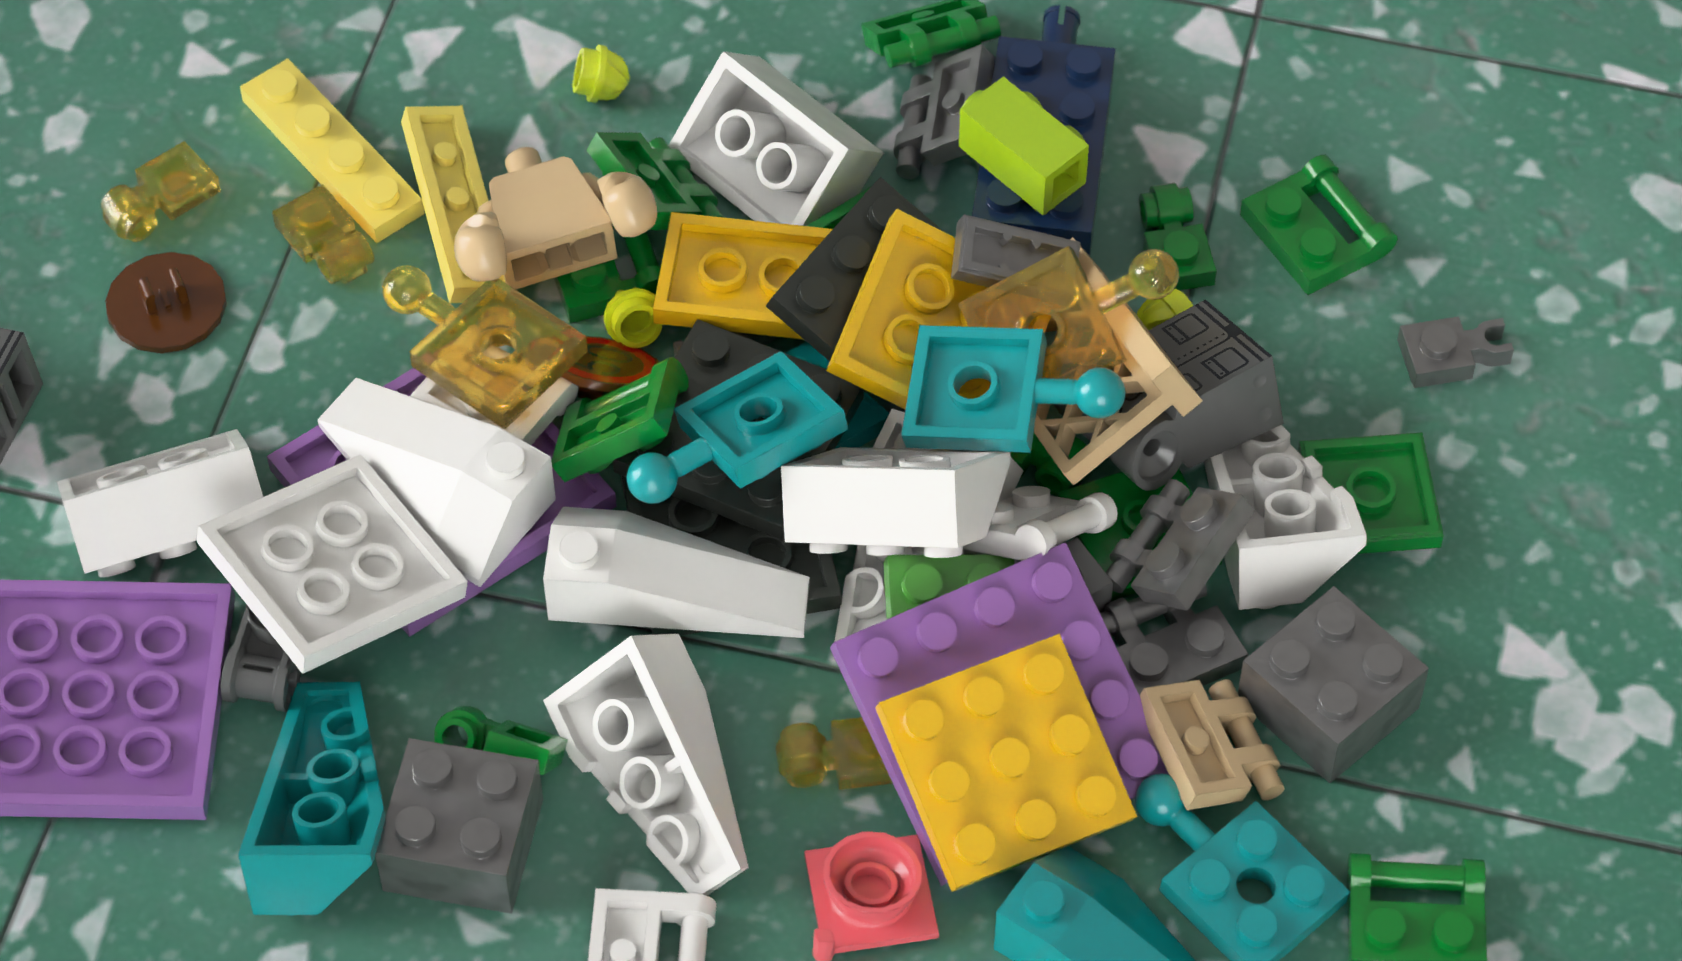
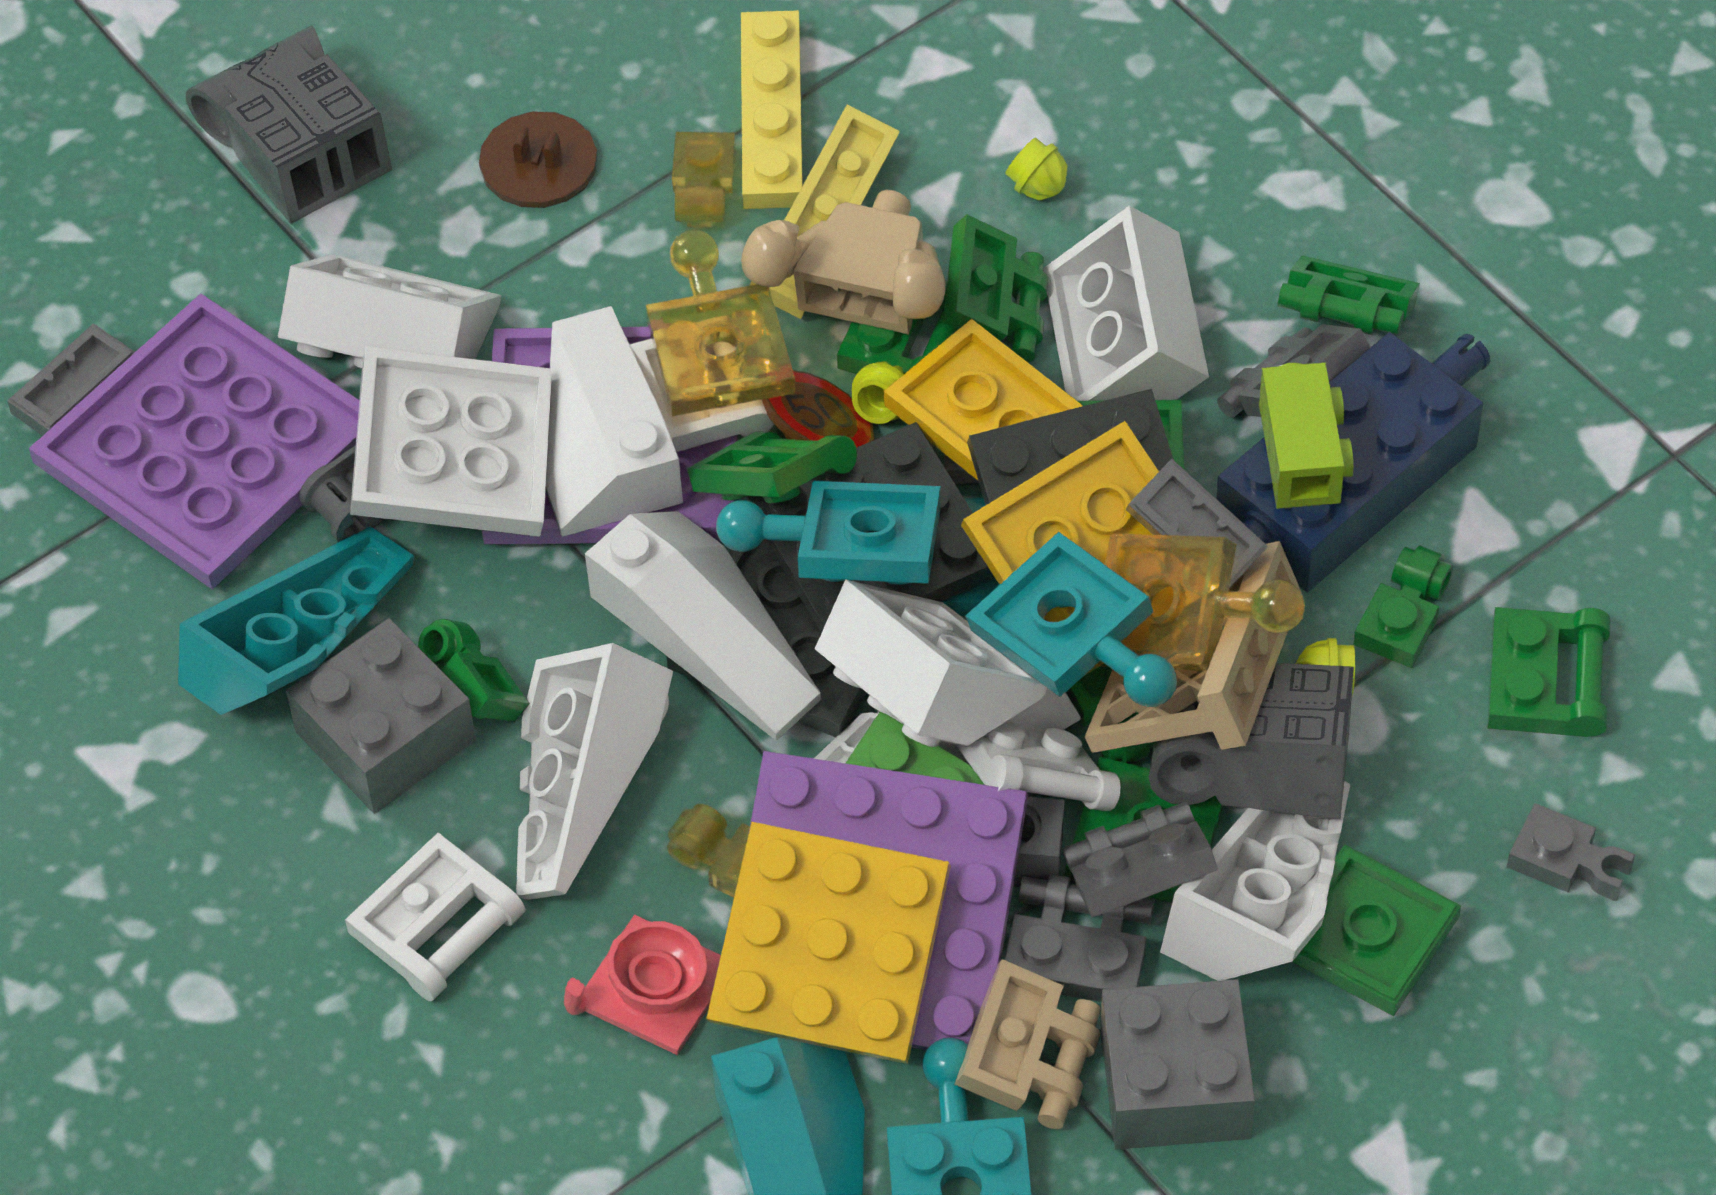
camera: 40 degrees right, 0 degrees up
clear yellow plate [101,141,221,242] -> none

